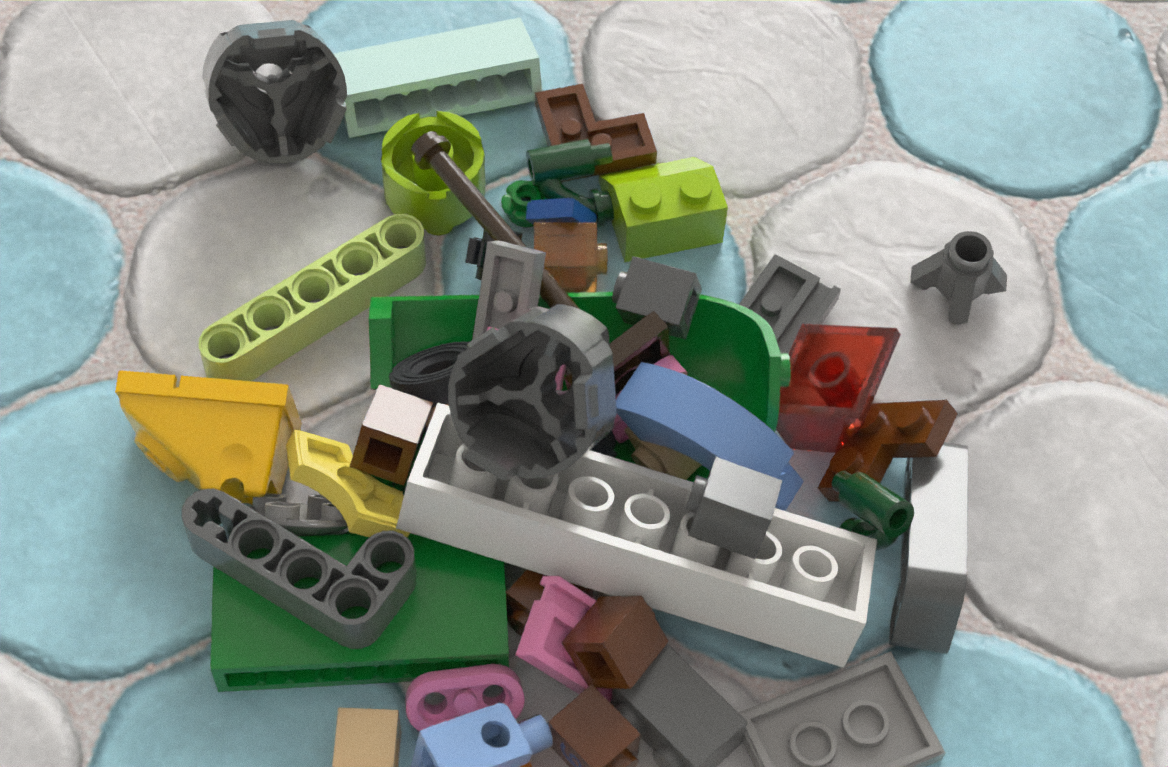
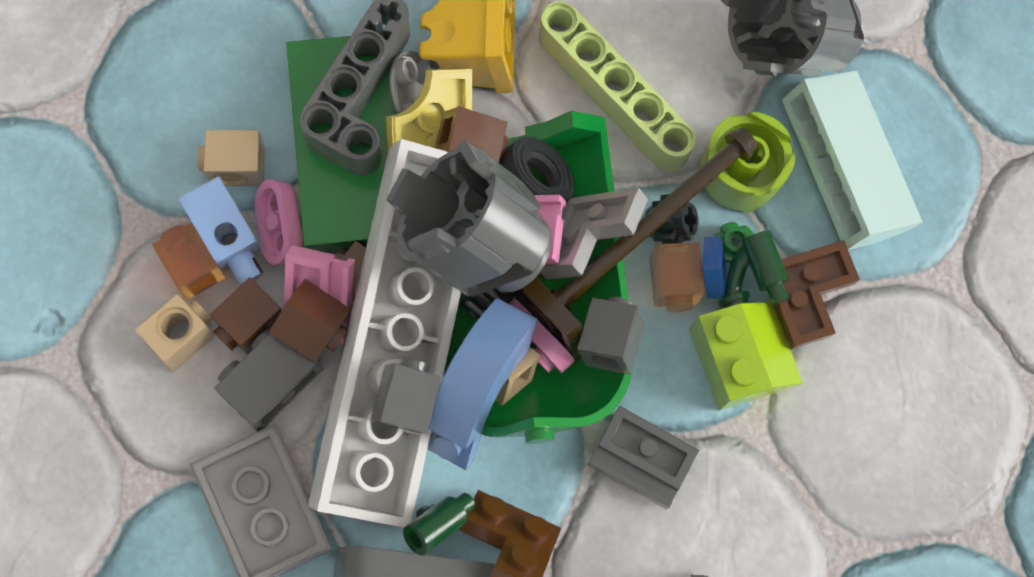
camera: 80 degrees right, 15 degrees up
clear red slope [776,324,901,453] -> none

